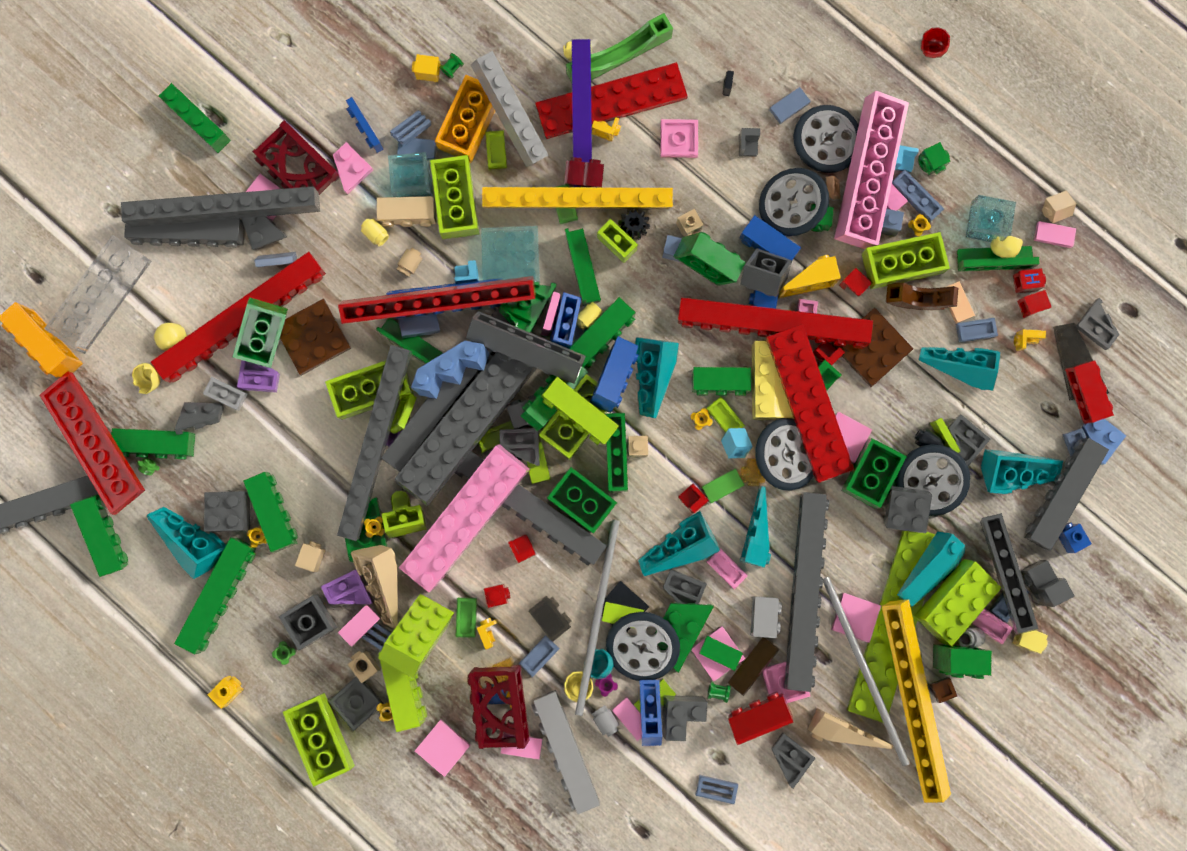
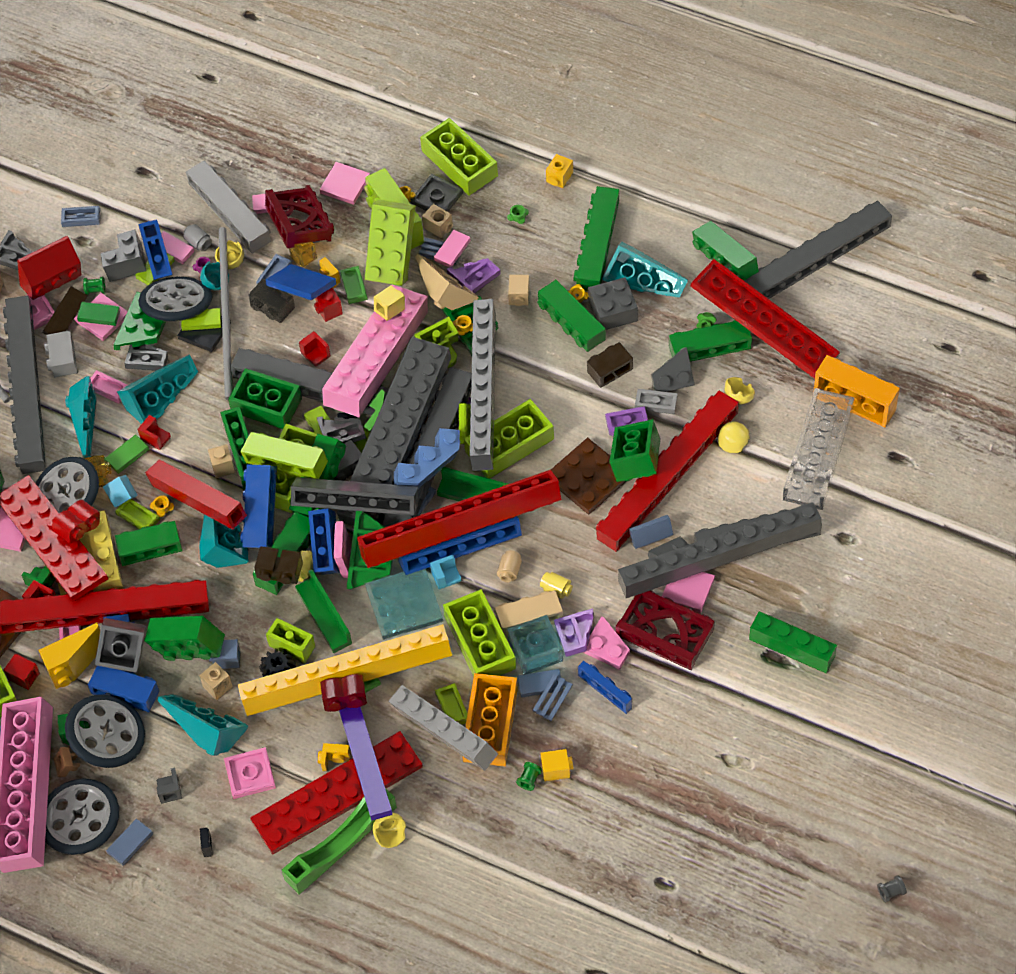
camera: 170 degrees right, 25 degrees down
dark grey brick [279,595,338,651] -> none
none -> red brick [52,500,100,543]
none -> brick [145,459,247,530]
none -> teal wedge [158,694,248,756]
none -> dark brown piece [254,546,303,584]
none -> blue tile [266,264,336,300]
none -> bright green slope [364,389,387,432]
none -> light yellow brick [374,286,405,321]
none -> medium lavender wing [554,609,594,657]
none -> dark brown piece [587,342,633,388]

